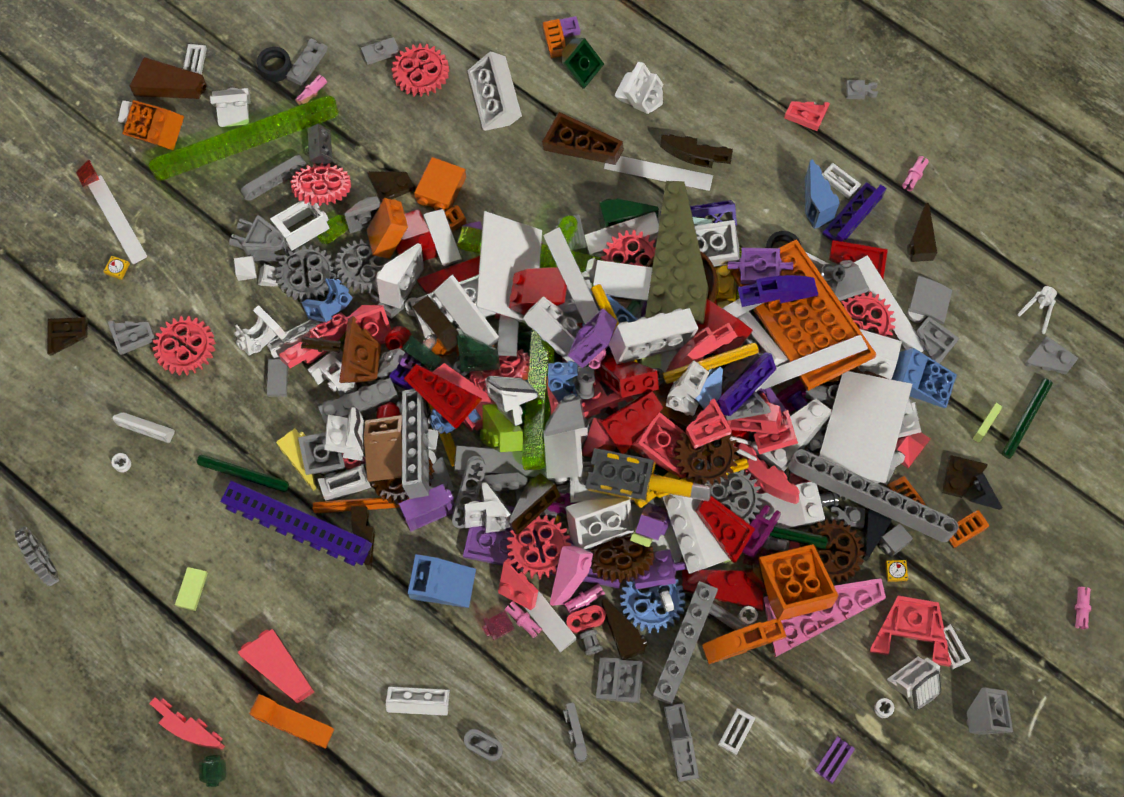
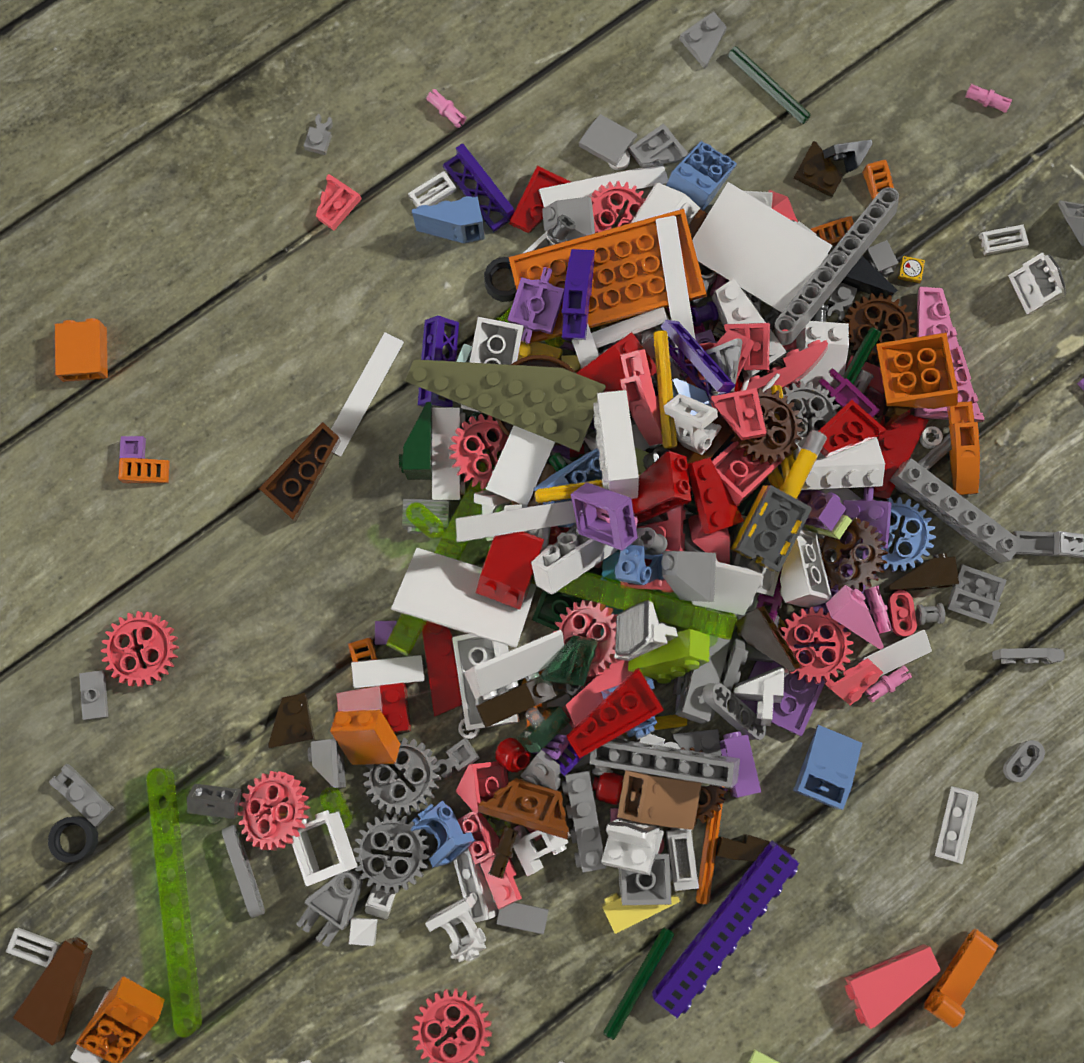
camera: 75 degrees left, 10 degrees up
white piece [210,88,251,127] -> none
bright pink pin [295,75,327,107] -> none
white slope [375,243,424,309] -> none
orange brick [414,157,466,212] -> none
white slope [467,51,522,131] -> none
clear pink bracket [482,611,515,641] -> none
light grey slope [497,315,519,356] -> none
dark green slope [562,38,604,89] -> none
white piece [615,62,664,114] -> none
dark brown slope [660,134,733,168] -> none
white tile [660,591,674,612] -> none
white tile [718,708,755,755] -> none
coral wing [870,596,951,667] -> none
white bush [874,698,895,718] -> none
dark brown slope [907,203,937,262] -> none
yellowish green tile [973,403,1002,442] -> none
white plant [1018,286,1057,334] -> none

